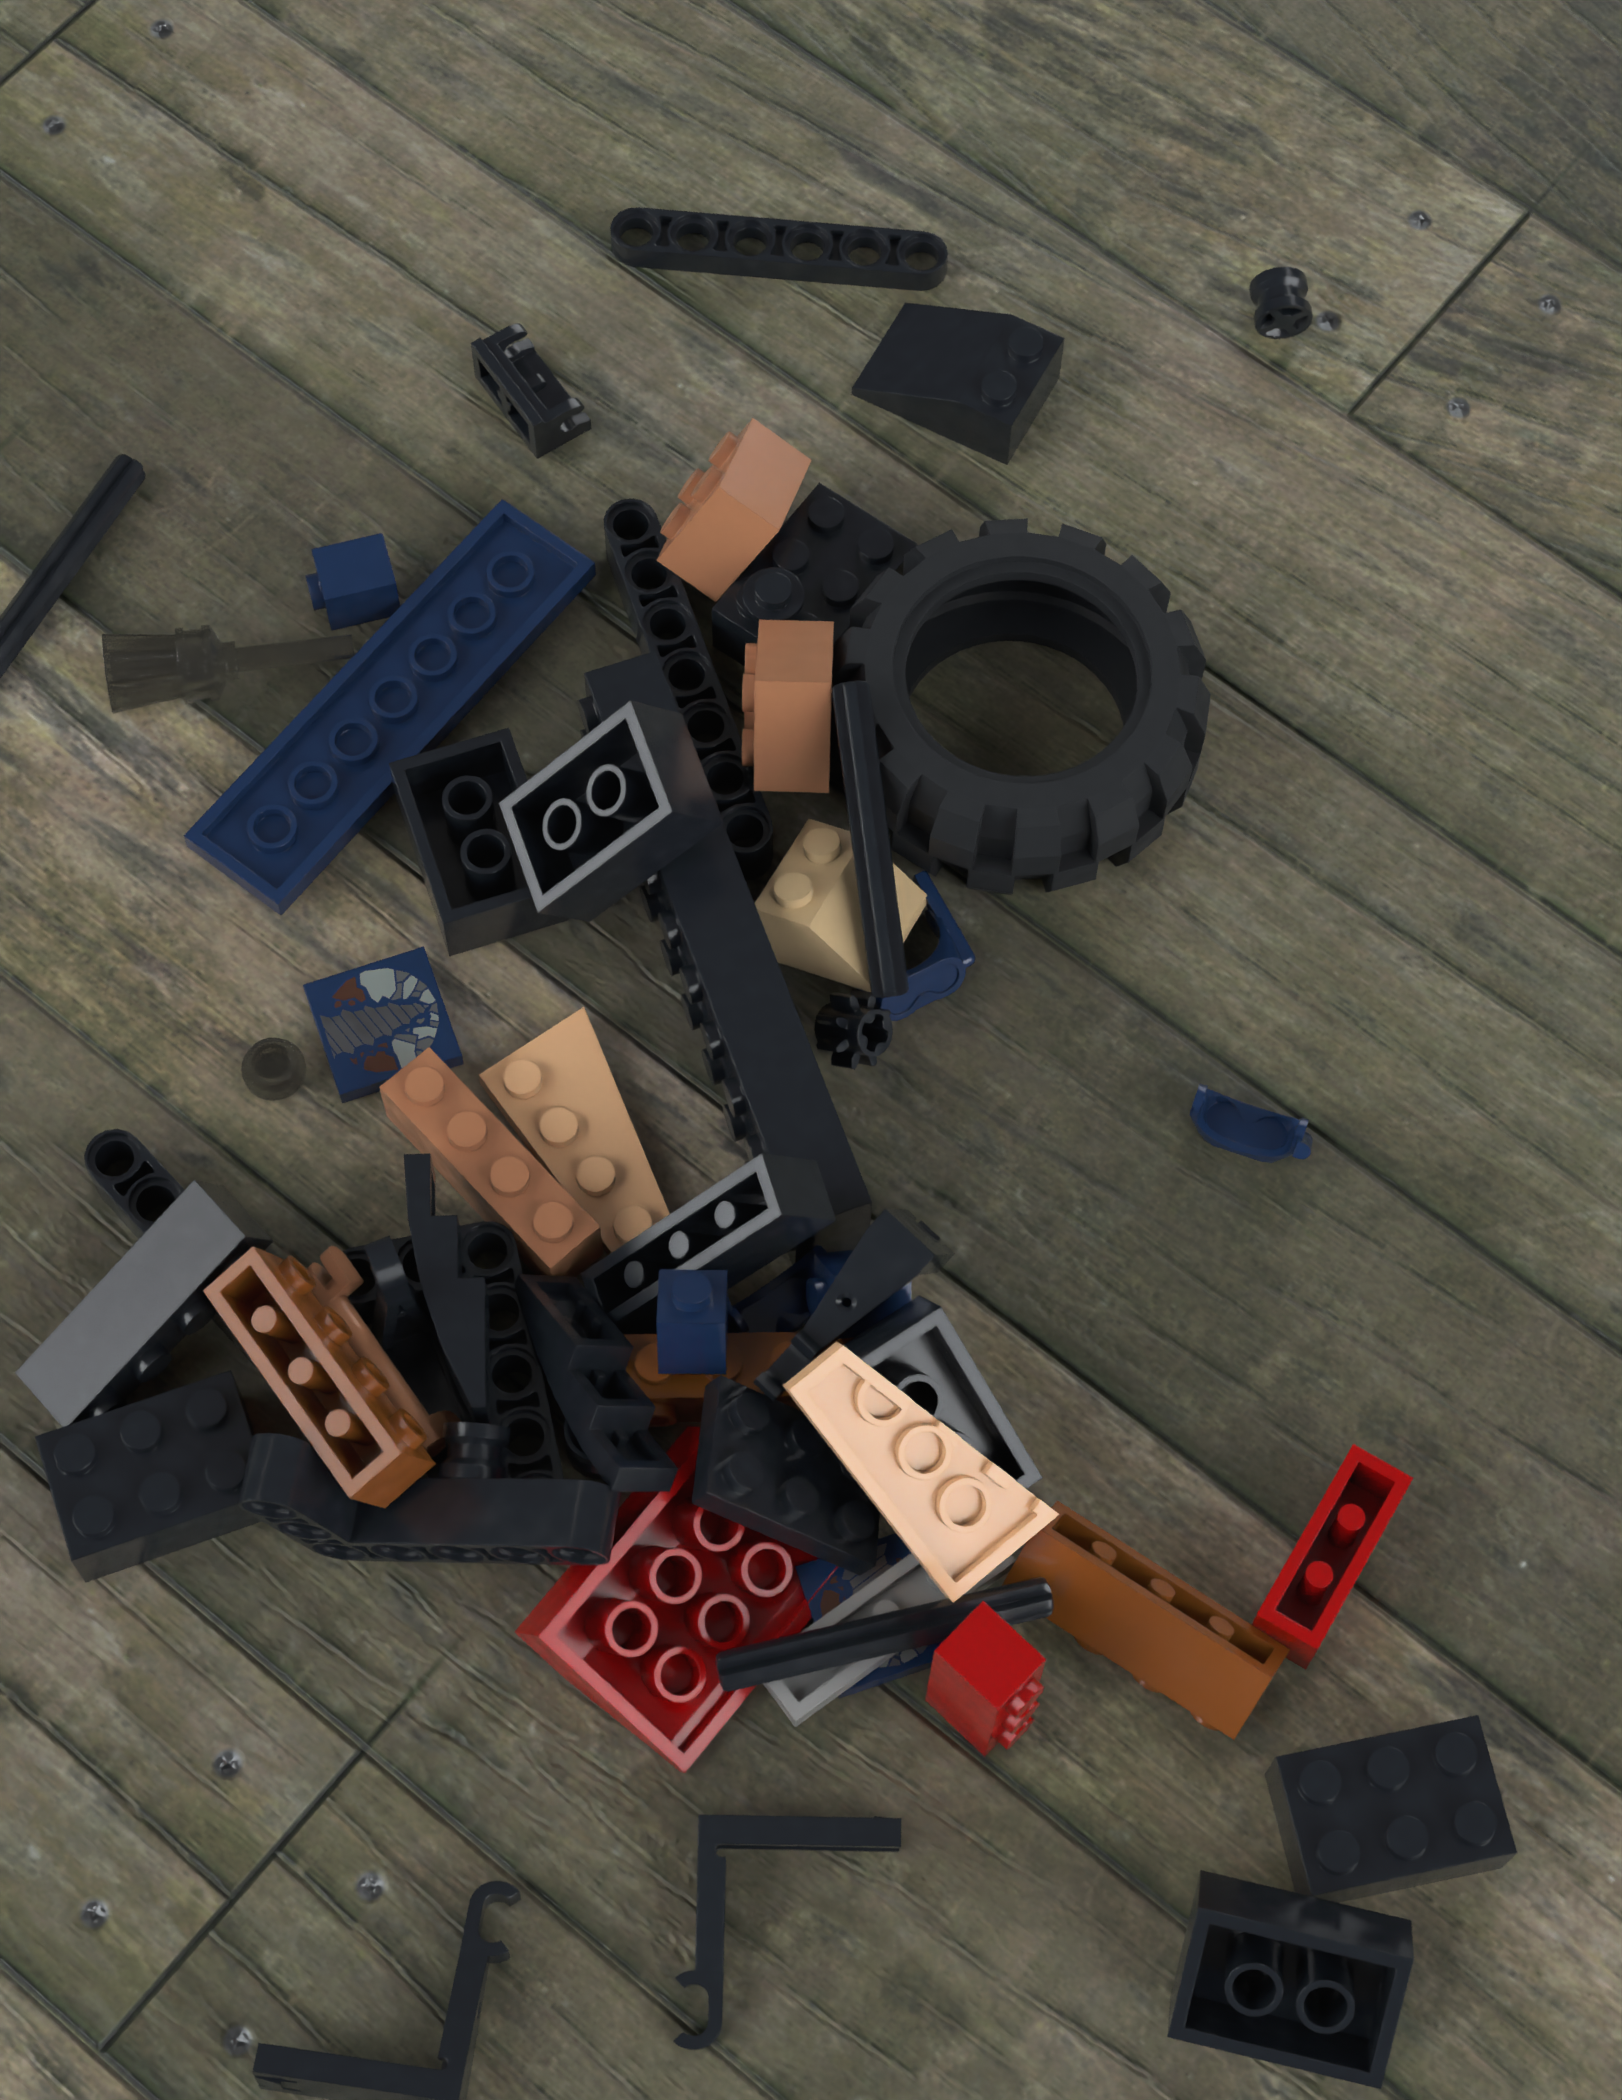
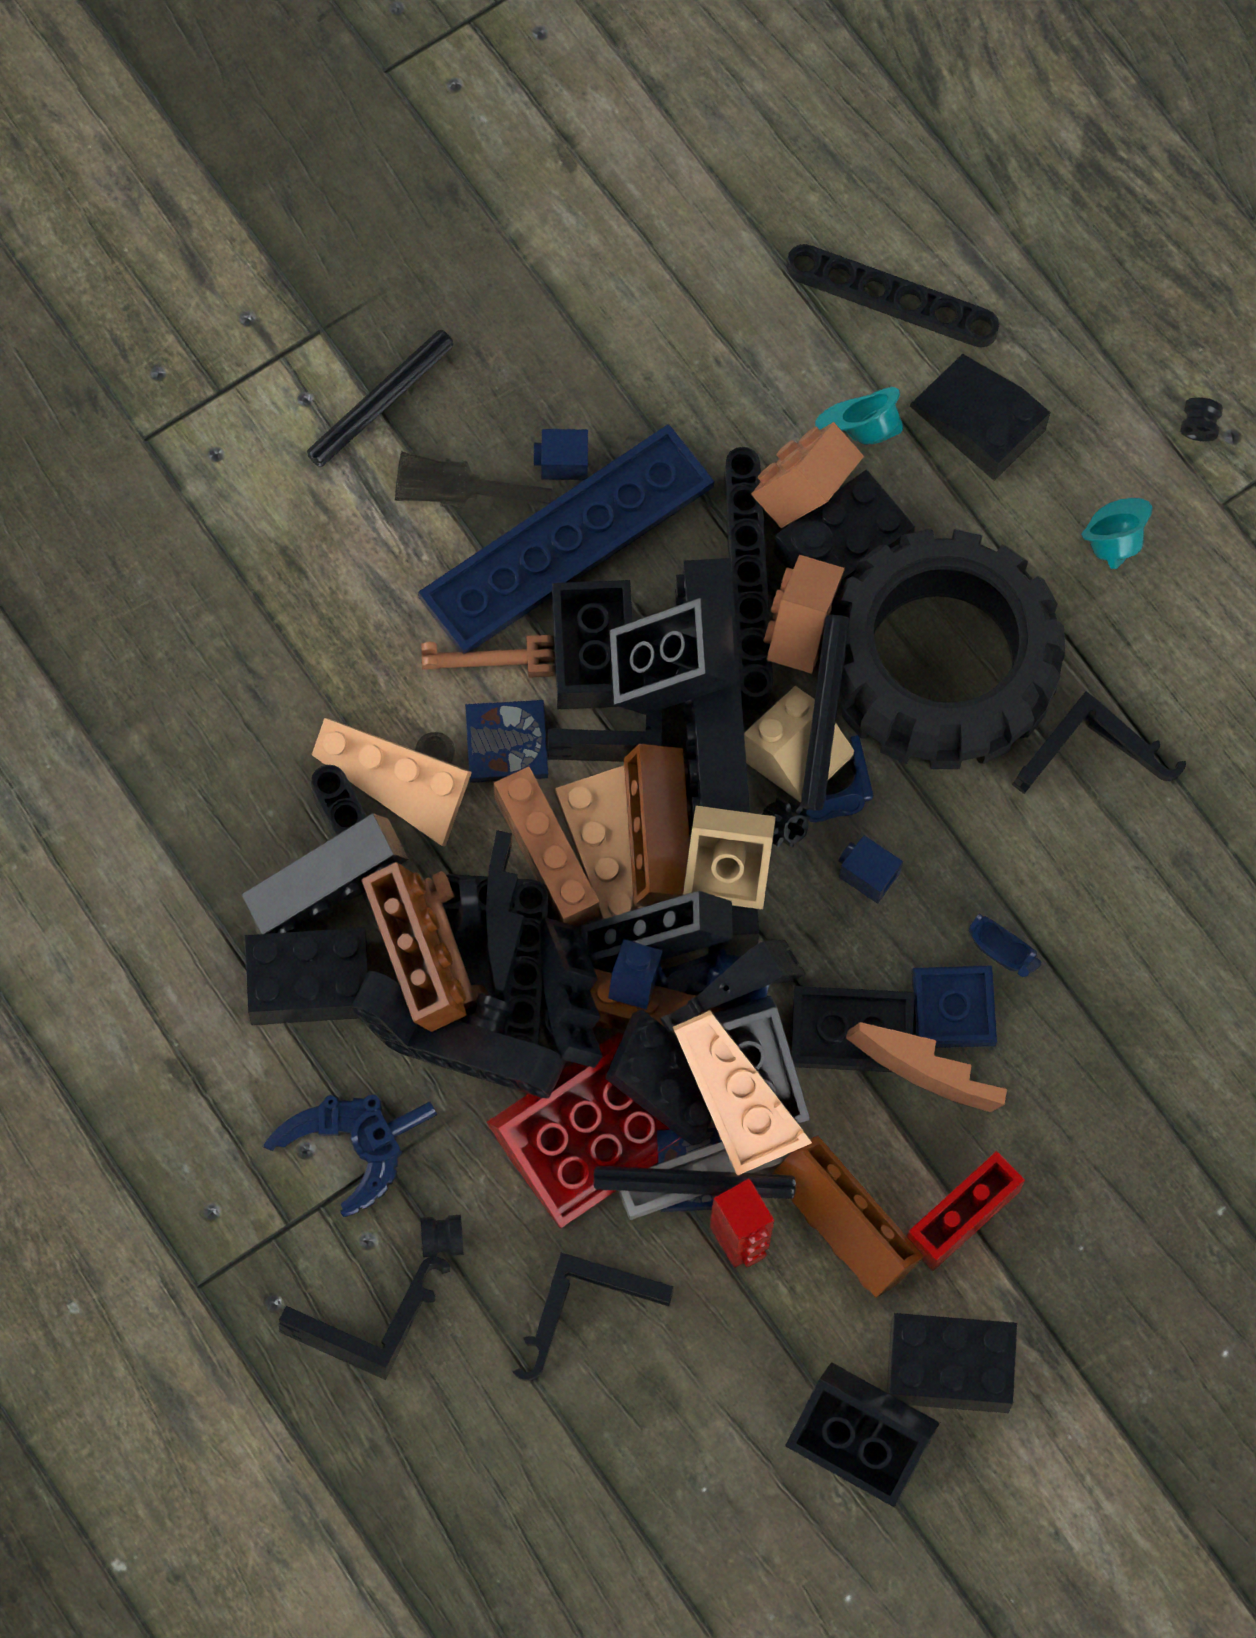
camera: 15 degrees right, 5 degrees up
black hinge [471,323,592,459] -> none
none -> dark blue bar [263,1095,437,1217]
none -> light nougat wing [312,718,472,846]
none -> black wheel [420,1215,464,1258]
none -> nougat hinge [421,635,555,678]
none -> black hinge [548,709,662,762]
none -> dark orange brick [624,744,691,907]
none -> tan slope [683,806,776,909]
none -> black plate [791,986,914,1072]
none -> teal piece [815,387,903,445]
none -> dark blue brick [838,835,903,904]
none -> nougat slope [846,1022,1007,1112]
none -> dark blue tile [912,966,997,1048]
none -> black hinge [1012,691,1186,794]
none -> teal piece [1081,498,1153,569]

